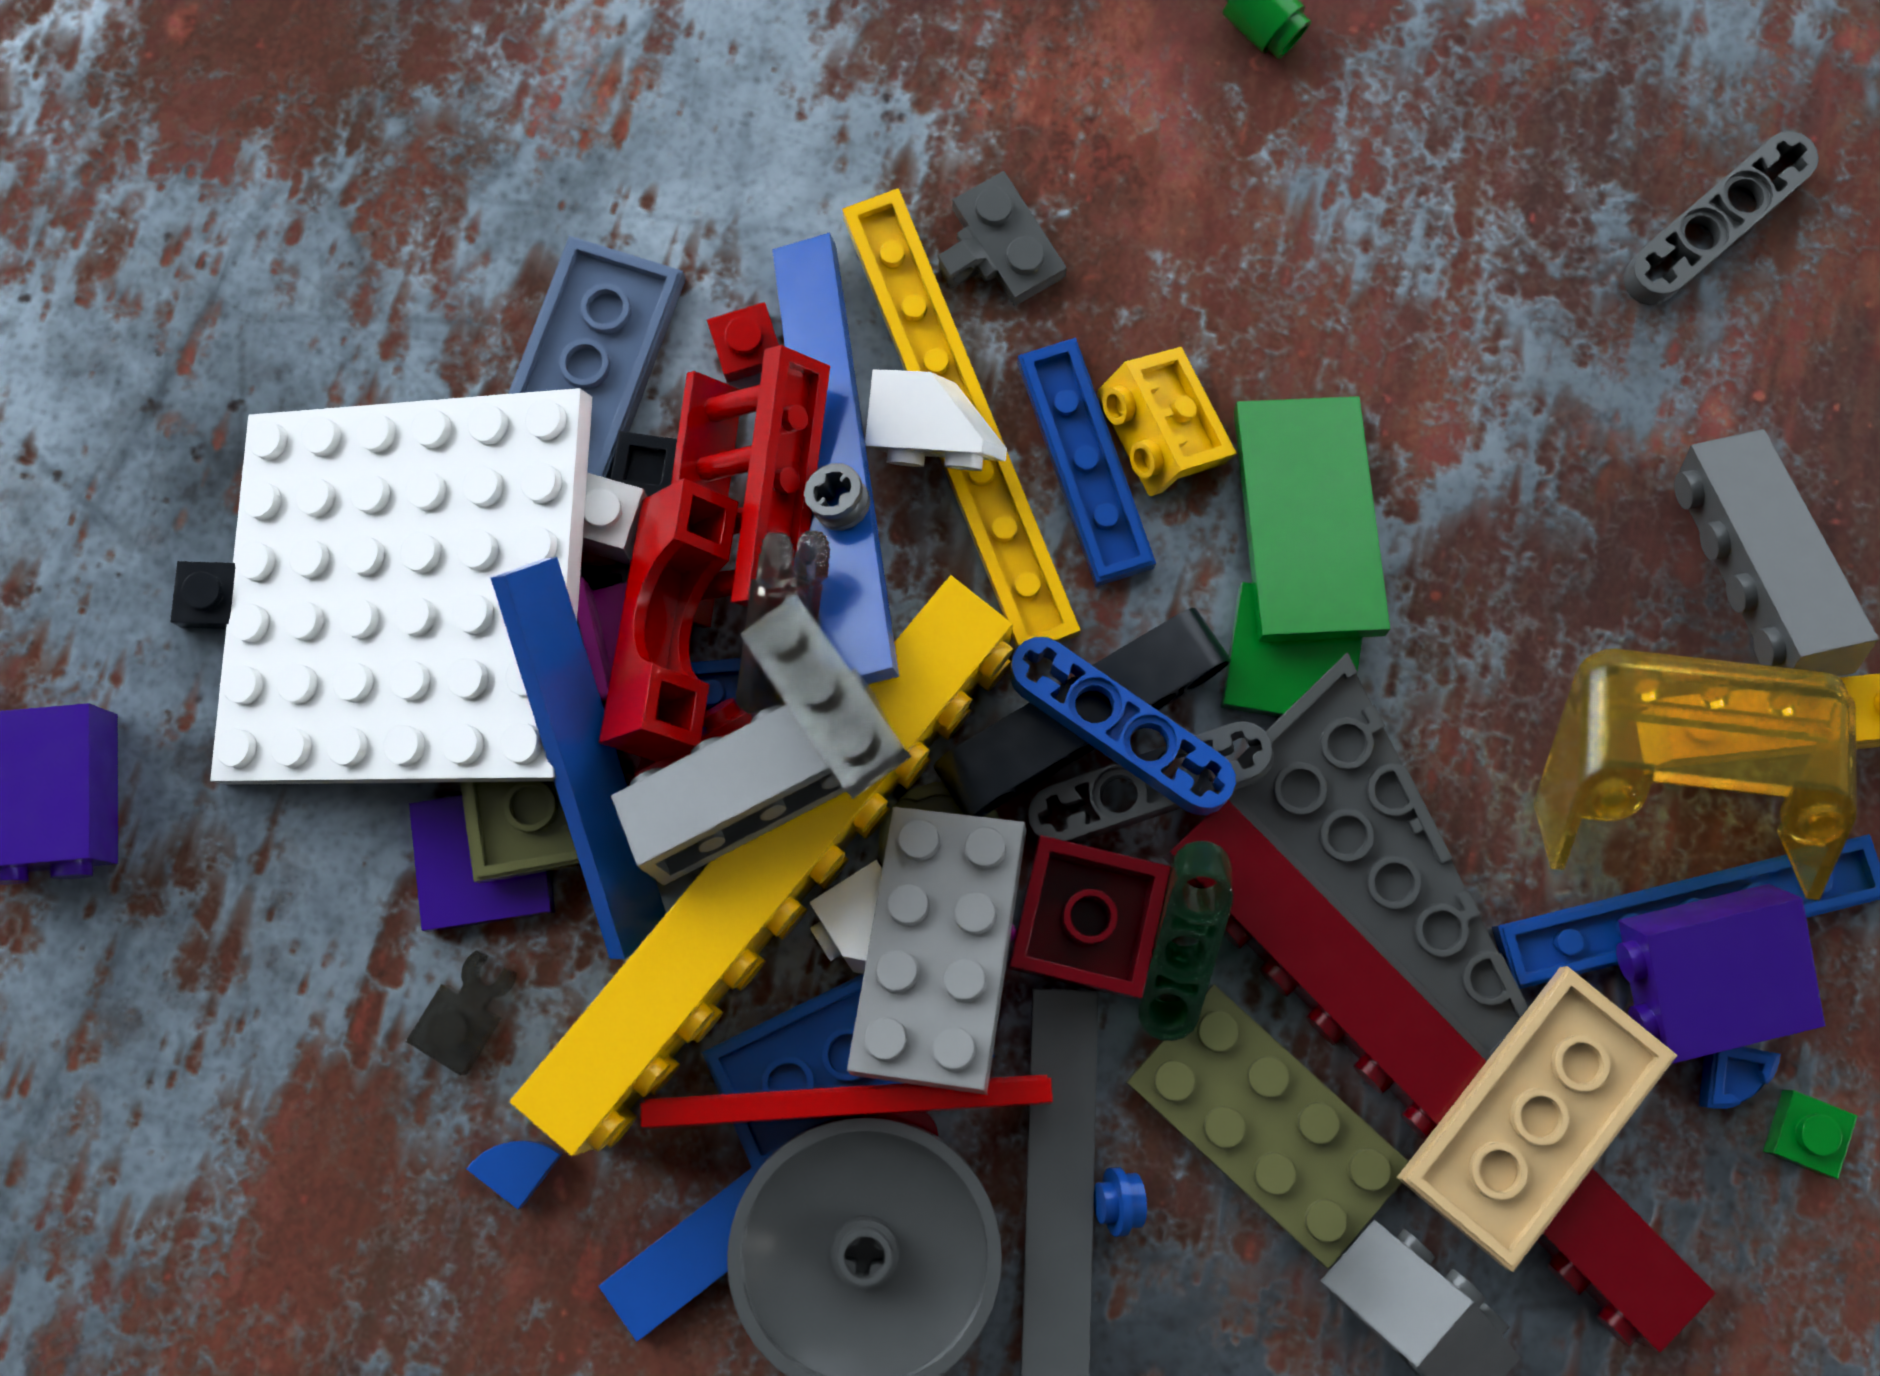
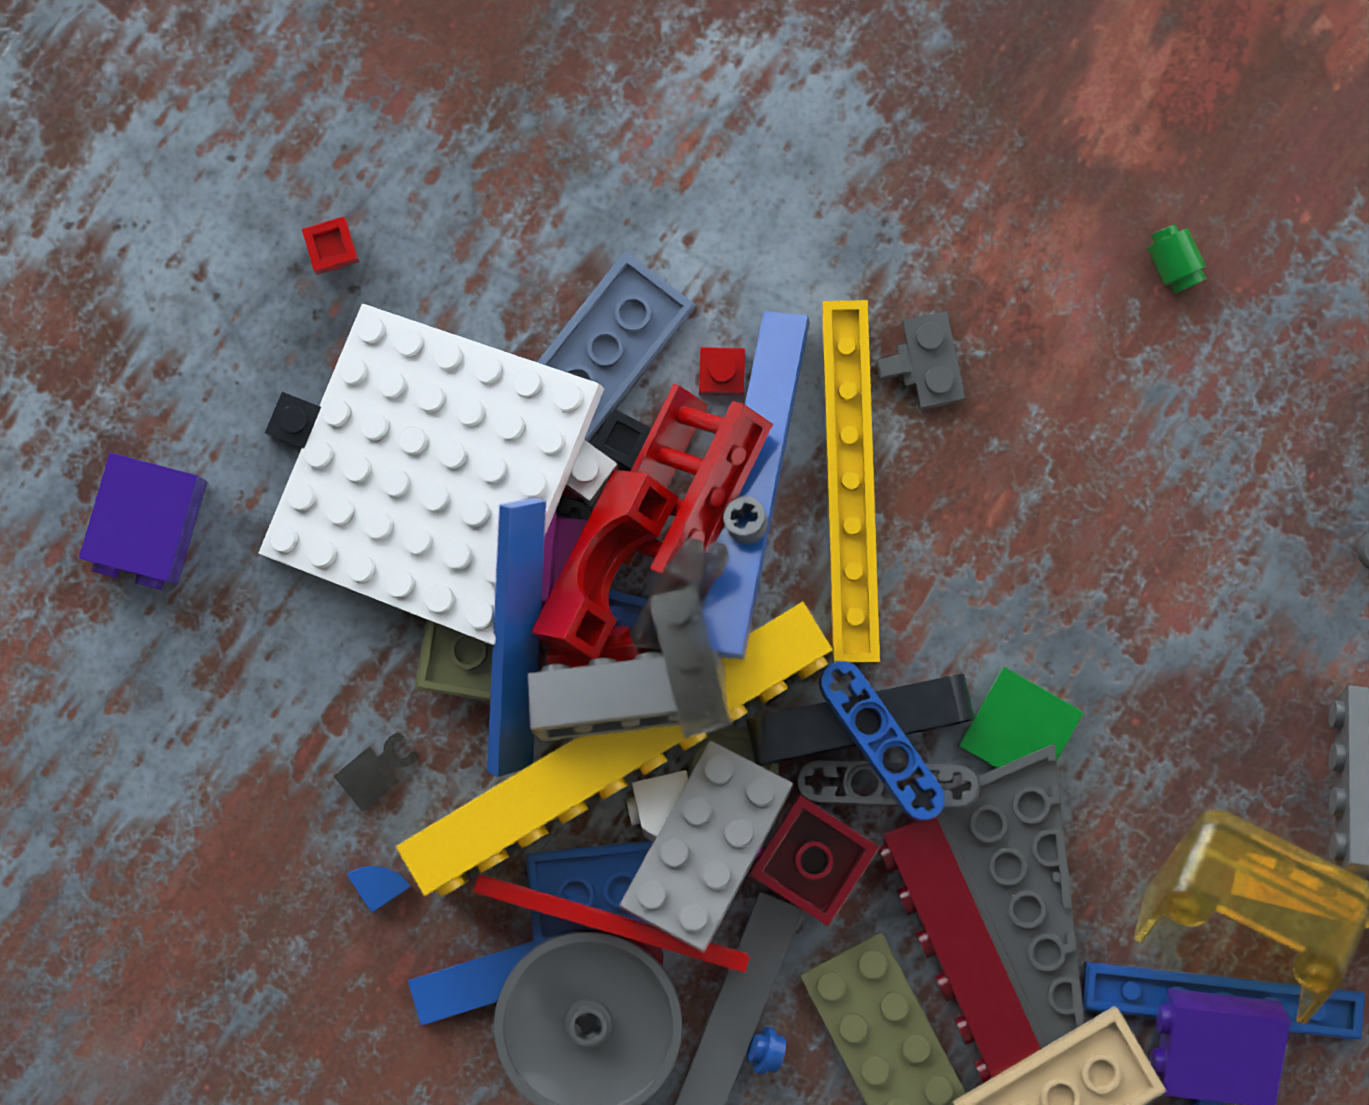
camera: 20 degrees right, 5 degrees up
dark purple tile [409,795,555,932] -> none
white slope [865,369,1007,471] -> none
blue tile [1017,338,1156,587] -> none
yellow bracket [1097,347,1237,496] -> none
clear green beam [1138,841,1233,1041] -> none
green tile [1233,396,1390,642] -> none
none -> red plate [302,216,360,275]

